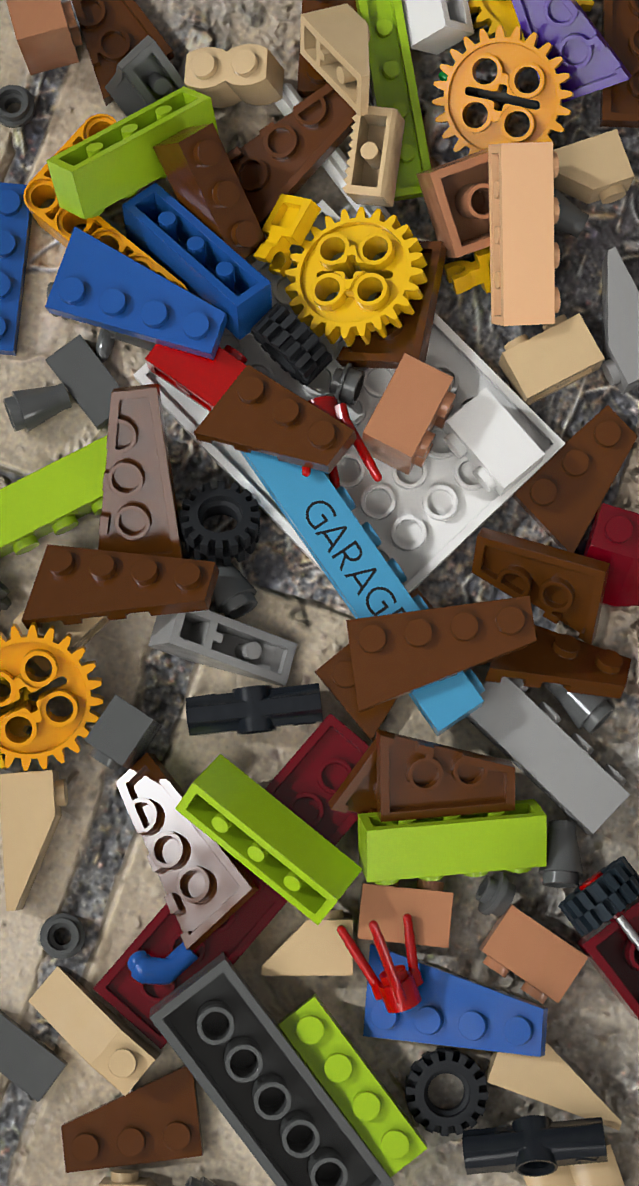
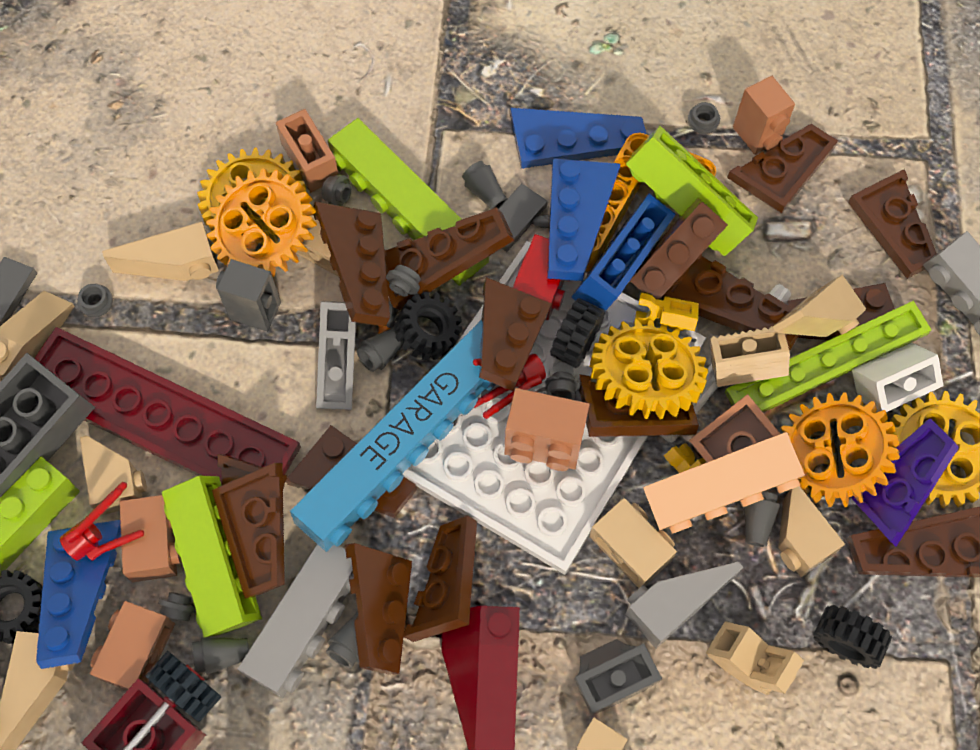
camera: 70 degrees right, 15 degrees down
dark grey slope [104,35,187,116] -> none
wing [115,752,259,950] -> none
blue arm [127,942,199,985] -> none
lime brick [175,754,362,925] -> none
tan brick [184,44,284,108] -> none
black piece [186,683,323,736] -> none
reddish brown wing [346,596,537,713] -> none
white brick [443,387,545,496] -> none
reddish brown wing [512,405,638,553] -> none
none -> dark grey plate [386,265,421,297]

